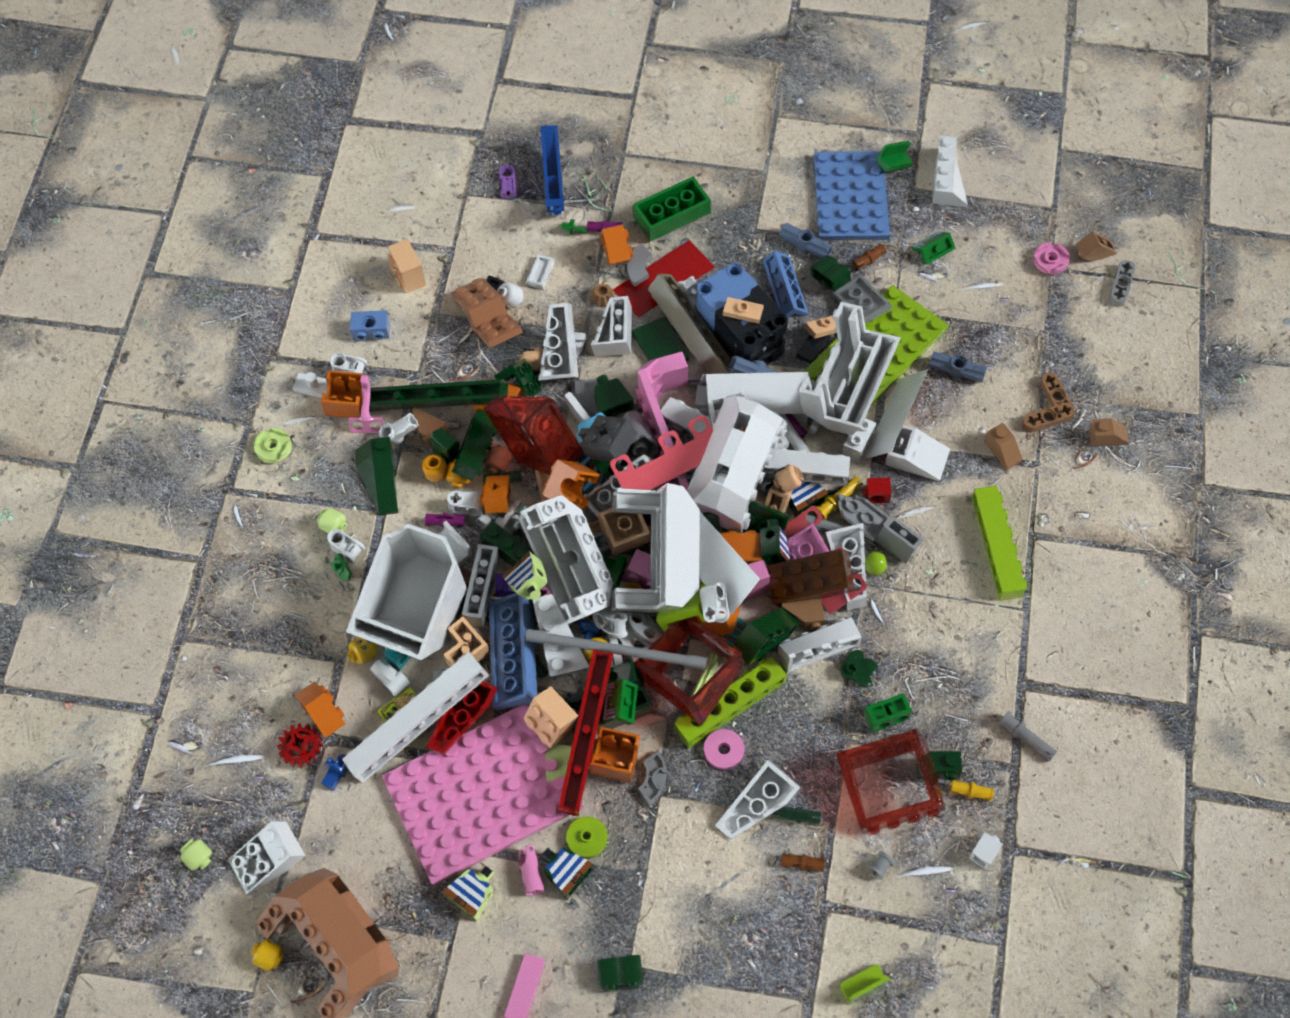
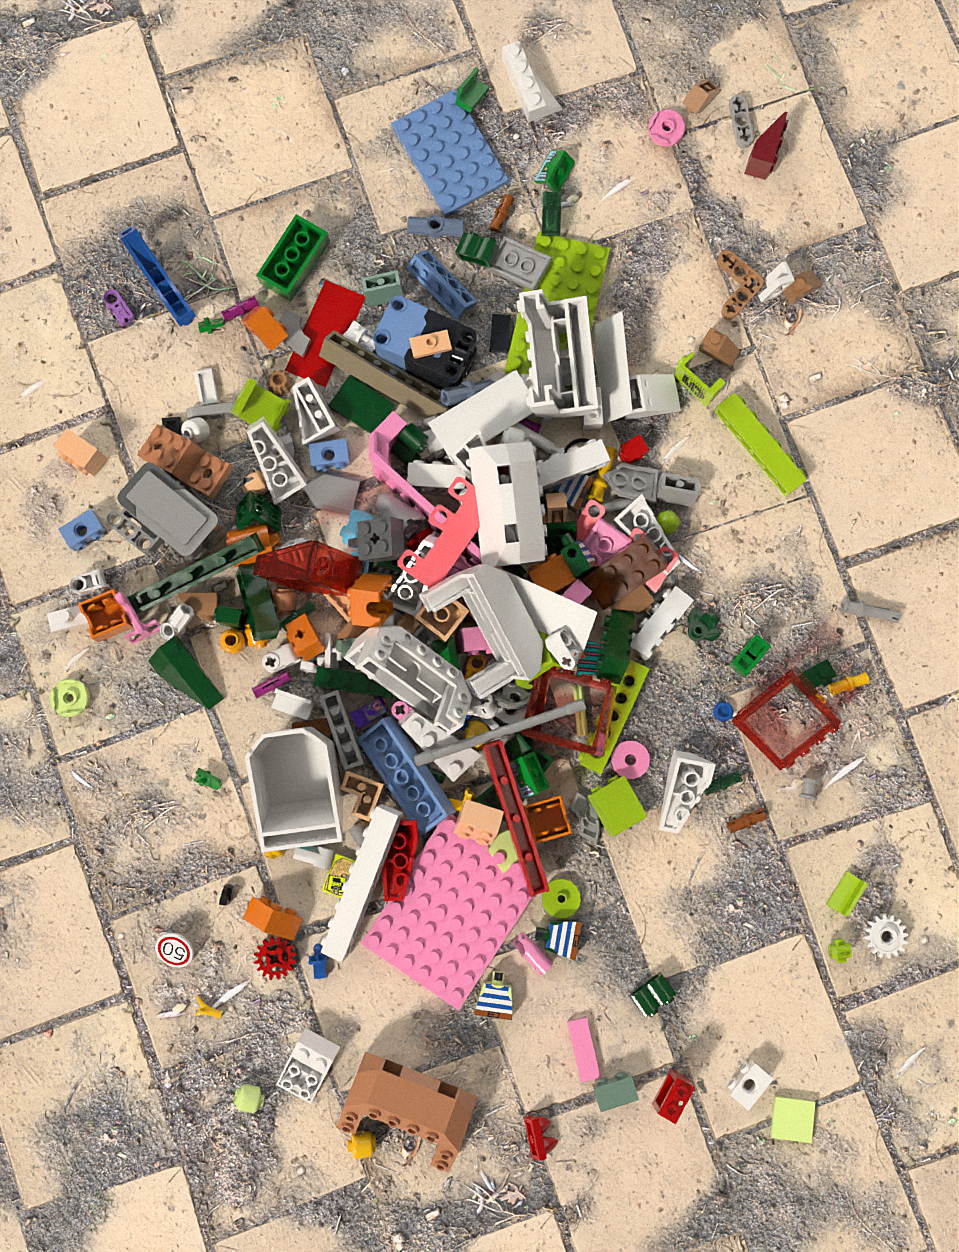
camera: 30 degrees left, 20 degrees up
yellowish green head [317,507,347,534] -> none
white piece [327,529,366,564] -> none
torso [502,551,547,600] -> none
white tile [564,392,591,422] -> none
dark green torso [594,375,634,417] -> none
light nougat head [773,464,804,493] -> none
light nougat plate [804,315,837,339] -> none
sand blue piece [929,351,987,383] -> none
white brick [969,832,1003,870] -> none
none -> light grey piece [106,462,227,564]
none -> piece [155,933,194,967]
none -> light grey beam [186,402,235,420]
none -> yellow bar [195,996,223,1019]
none -> black tile [219,884,233,906]
none -> lime panel [230,378,291,433]
none -> medium blue brick [308,439,351,472]
none -> sand green brick [361,270,404,307]
none -> dark green brick [391,422,429,467]
none -> clear green slope [542,192,561,236]
none -> lime brick [587,775,648,837]
none -> lime panel [674,352,726,407]
none -> blue tile [713,702,733,722]
none -> dark red slope [744,111,789,180]
none -> white panel [758,261,795,302]

